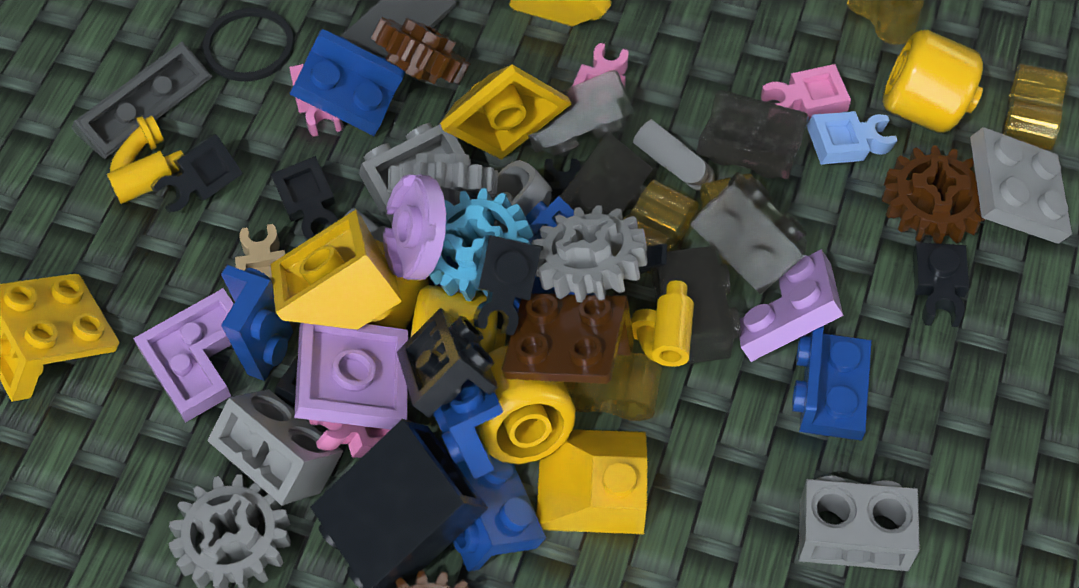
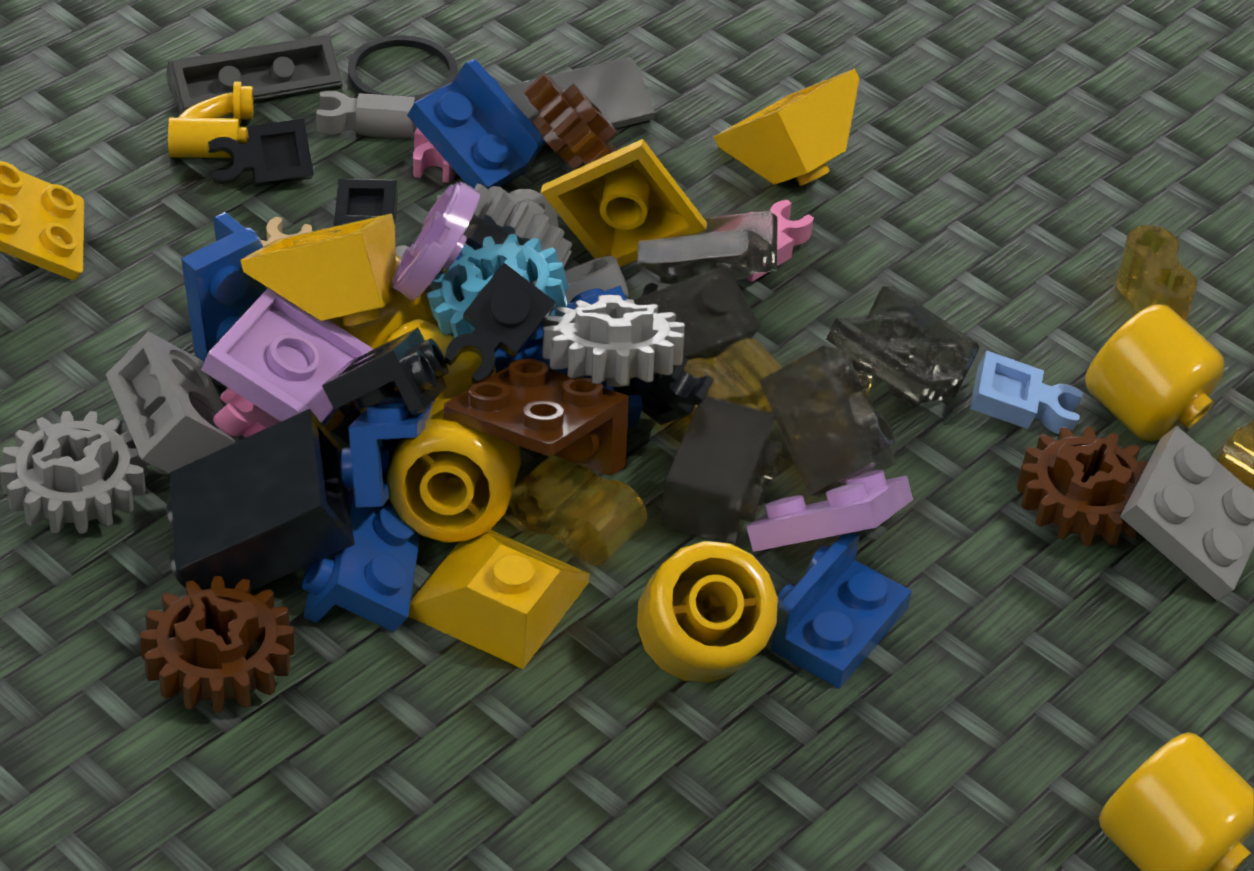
camera: 20 degrees right, 15 degrees down
lavender plate [133,288,234,423] -> none
yellow plant [631,280,694,367] -> none
light grey bar [633,119,715,191] -> none
bright pink plate [761,64,851,121] -> none
light grey brick [799,476,919,571] -> none
black plate [913,242,969,327] -> none
none -> light grey bar [316,91,415,139]
none -> yellow head [637,541,778,683]

